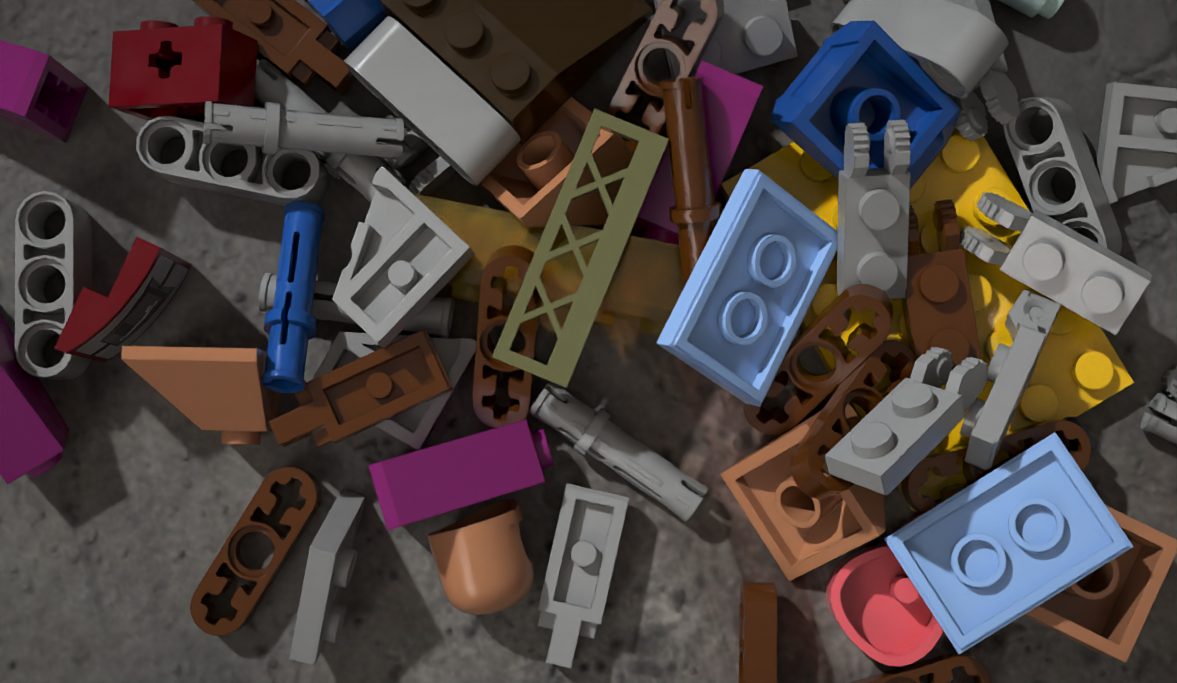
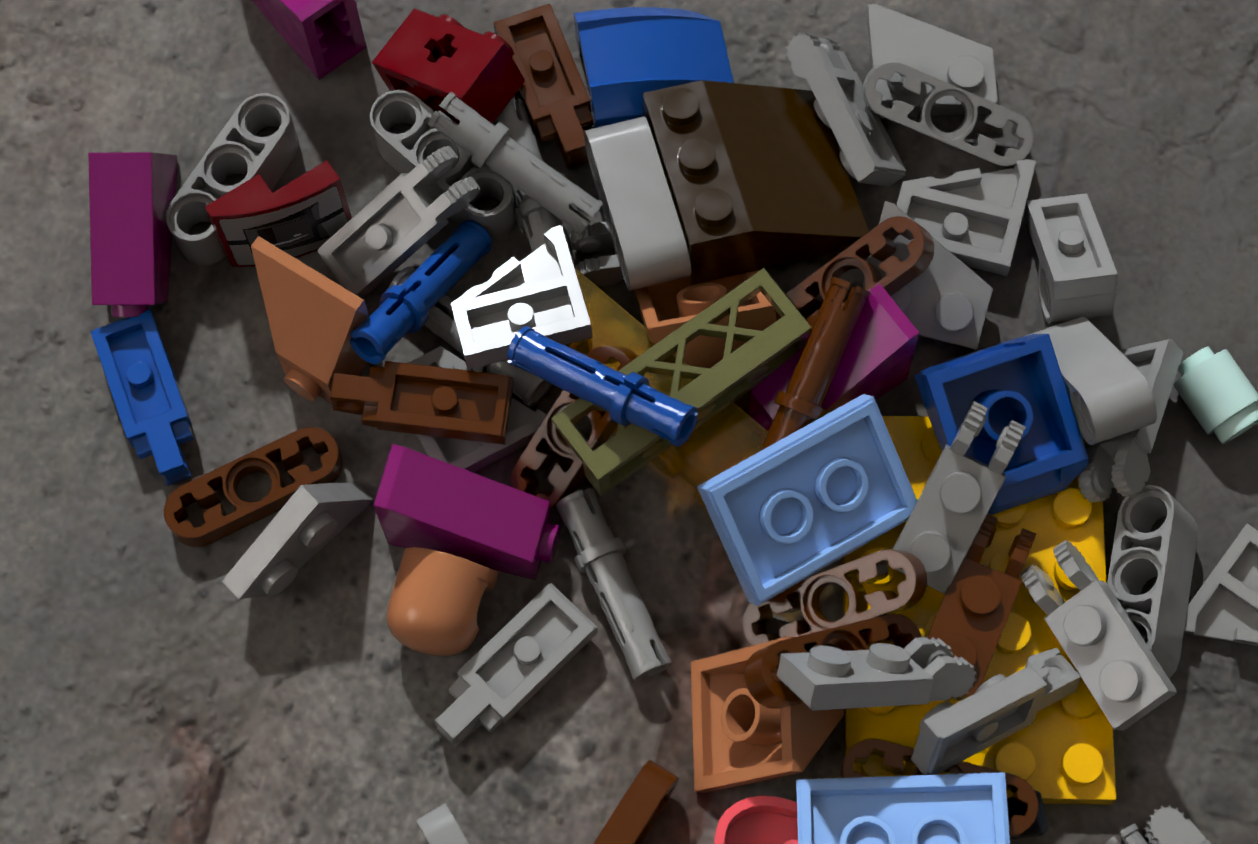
camera: 35 degrees right, 15 degrees down
none -> blue hinge [91,309,194,486]
none -> light grey hinge [318,146,481,299]
none -> blue pin [507,326,698,447]

